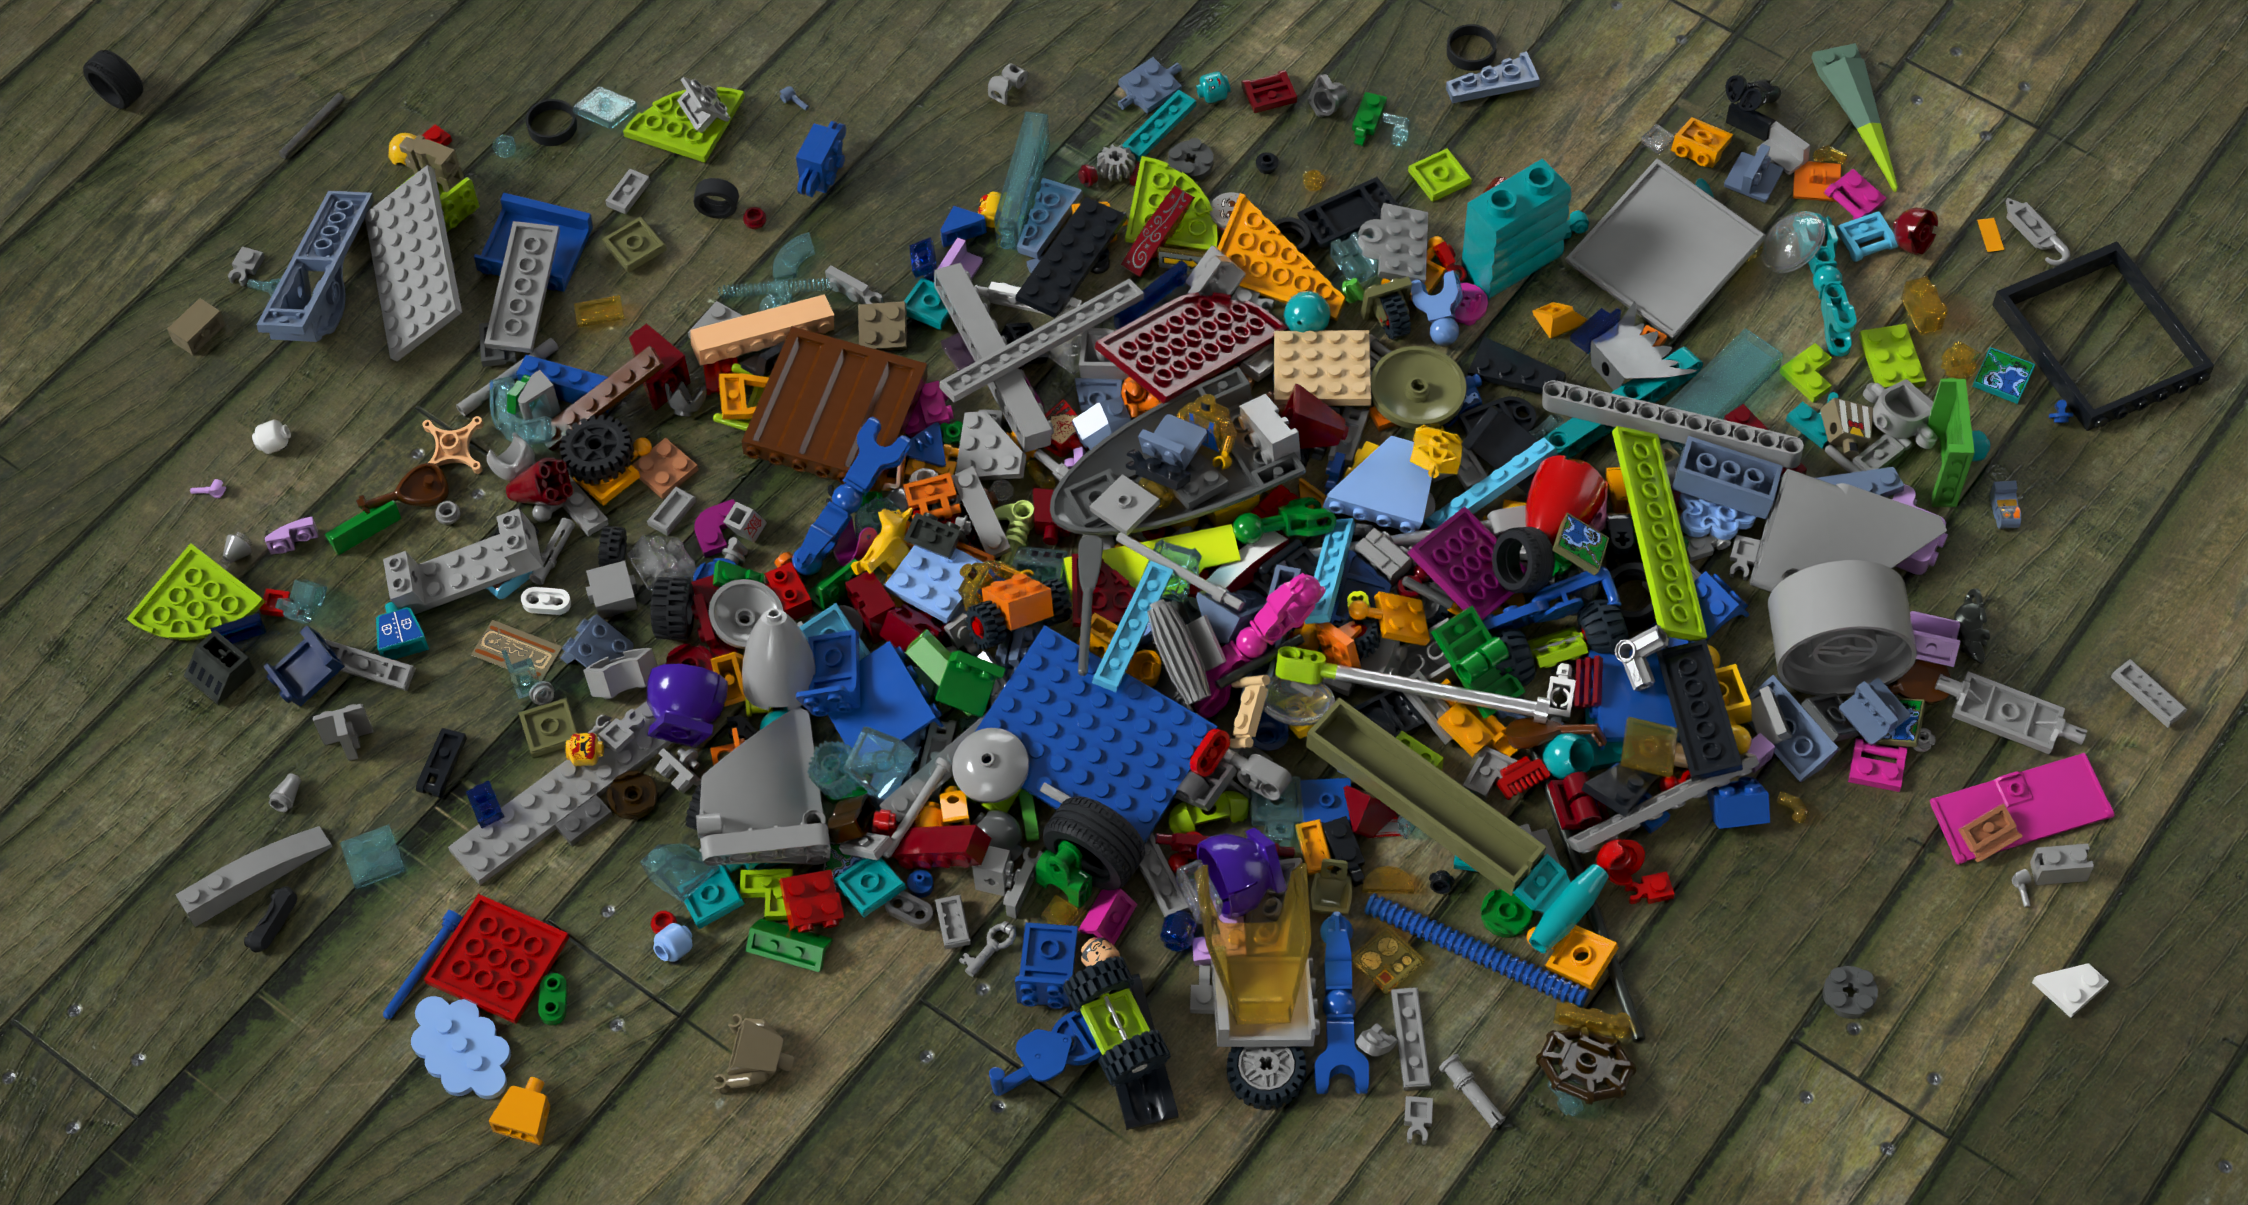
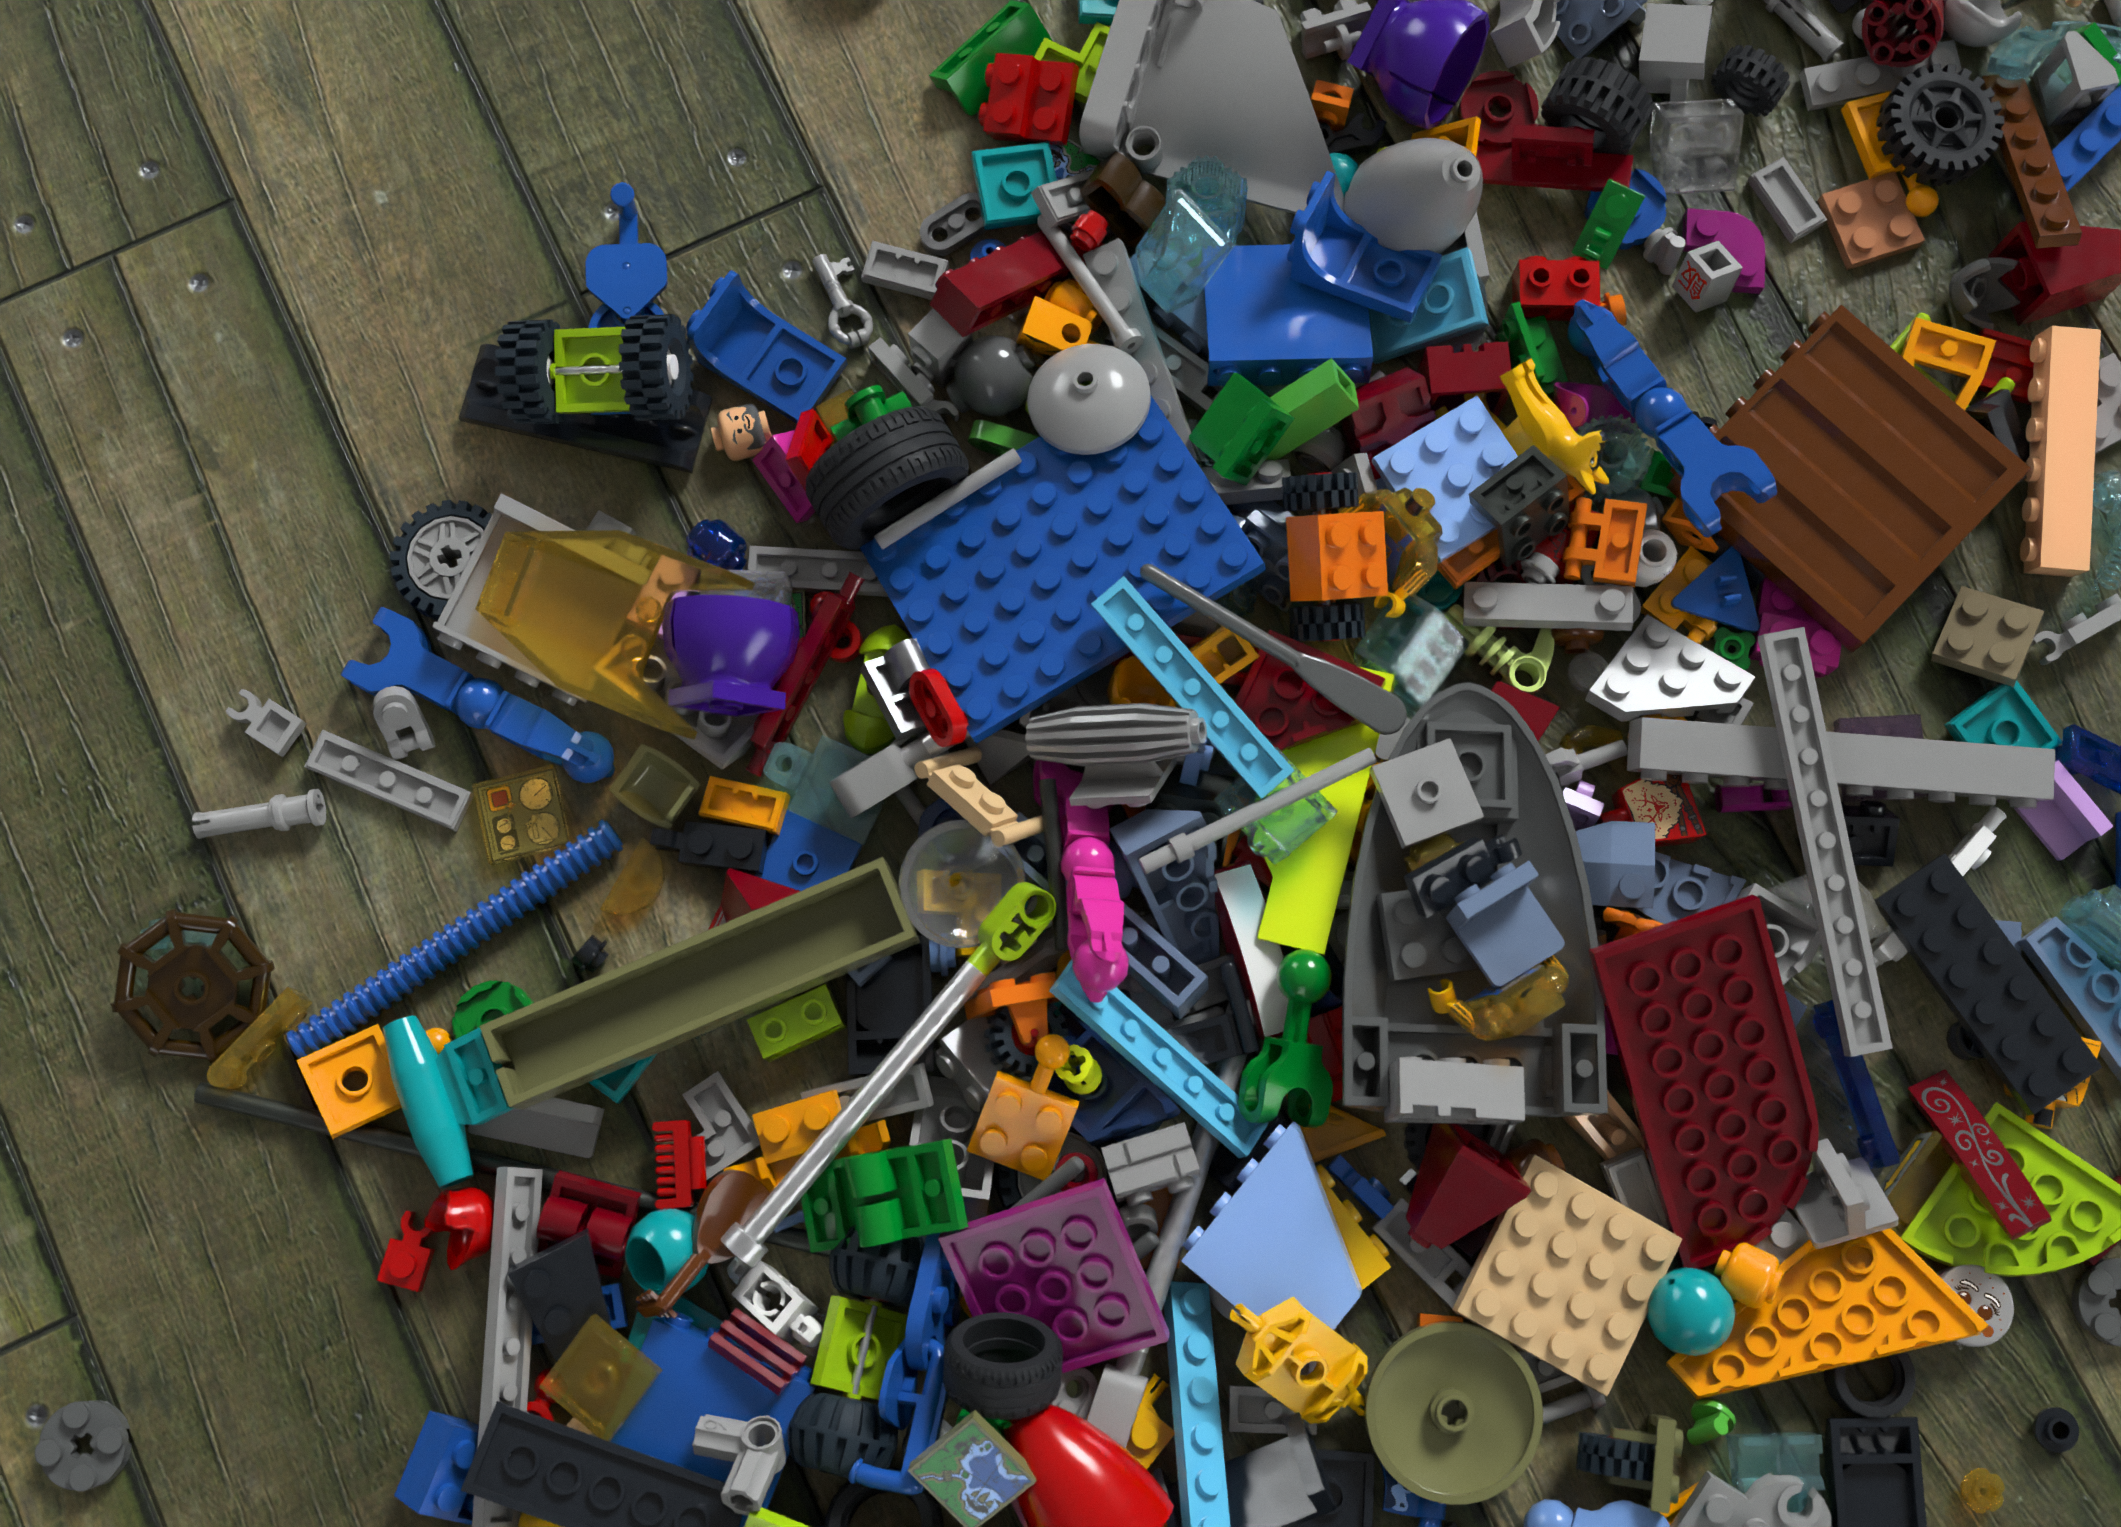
camera: 115 degrees right, 20 degrees up
light grey dish [708,579,783,649] -> none
none -> red tile [785,409,832,491]
none -> light orange head [1714,1242,1785,1308]

